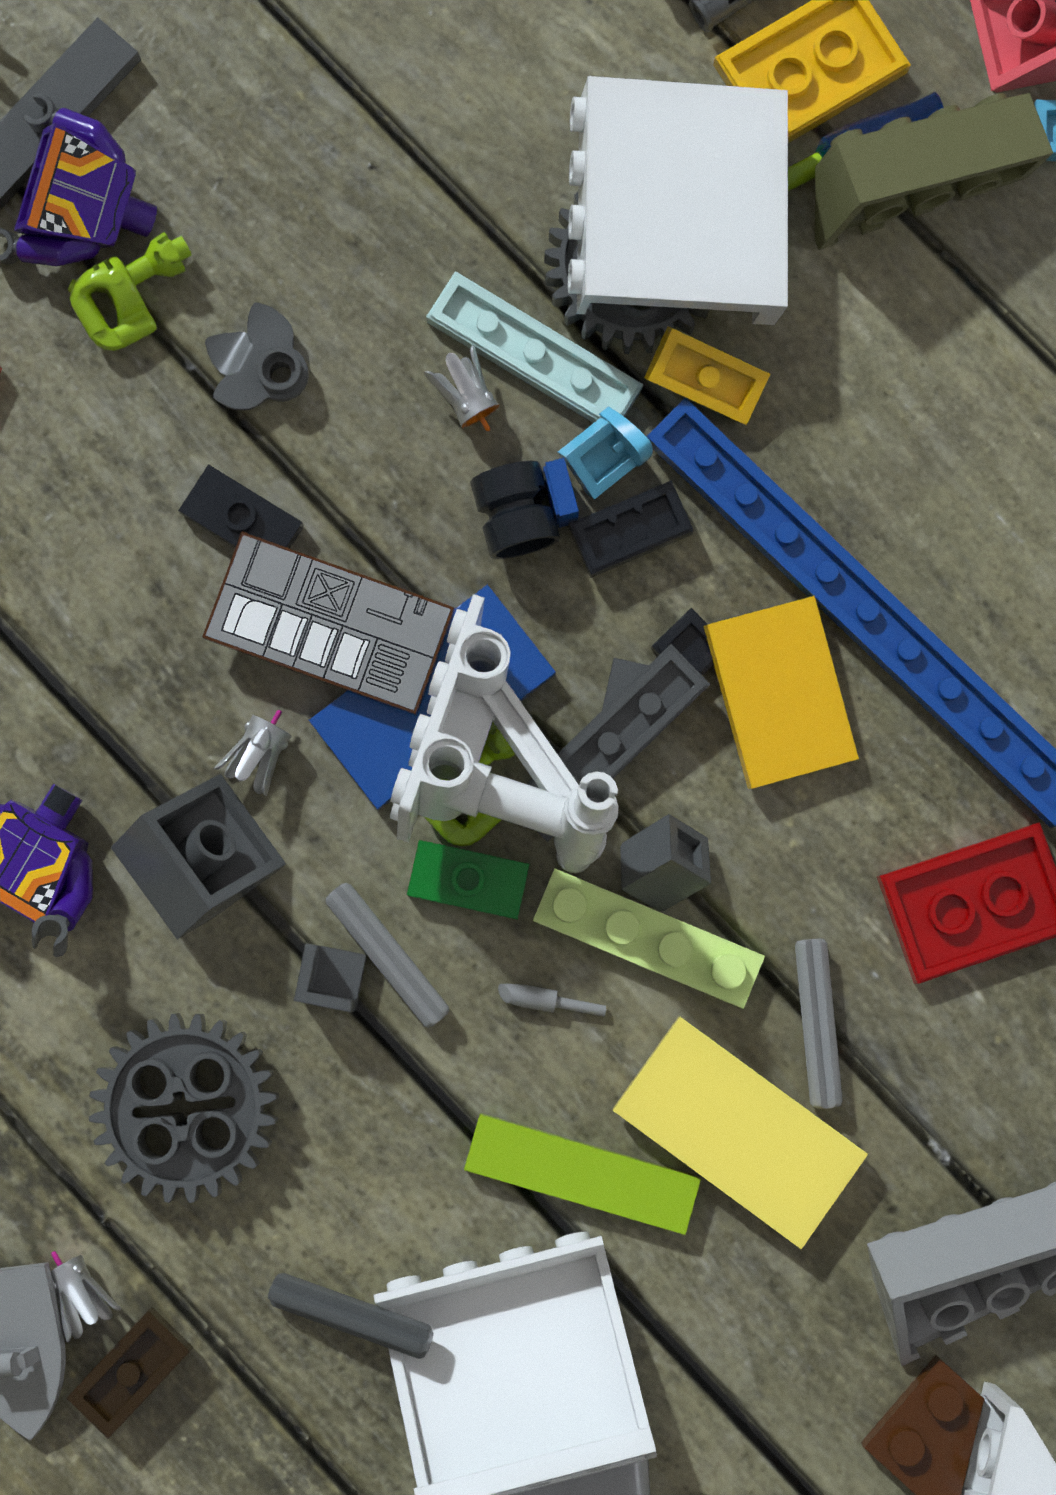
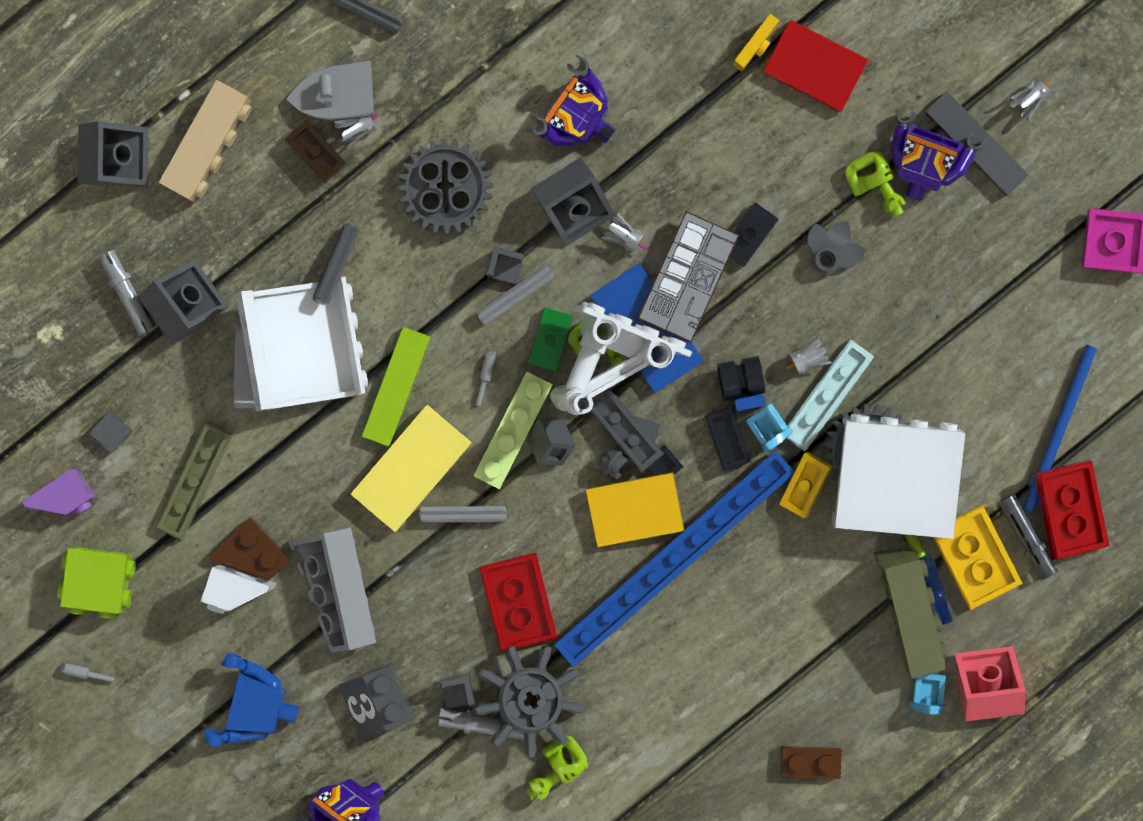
camera: 95 degrees right, 5 degrees up
none -> dark grey plate [599,449,630,479]

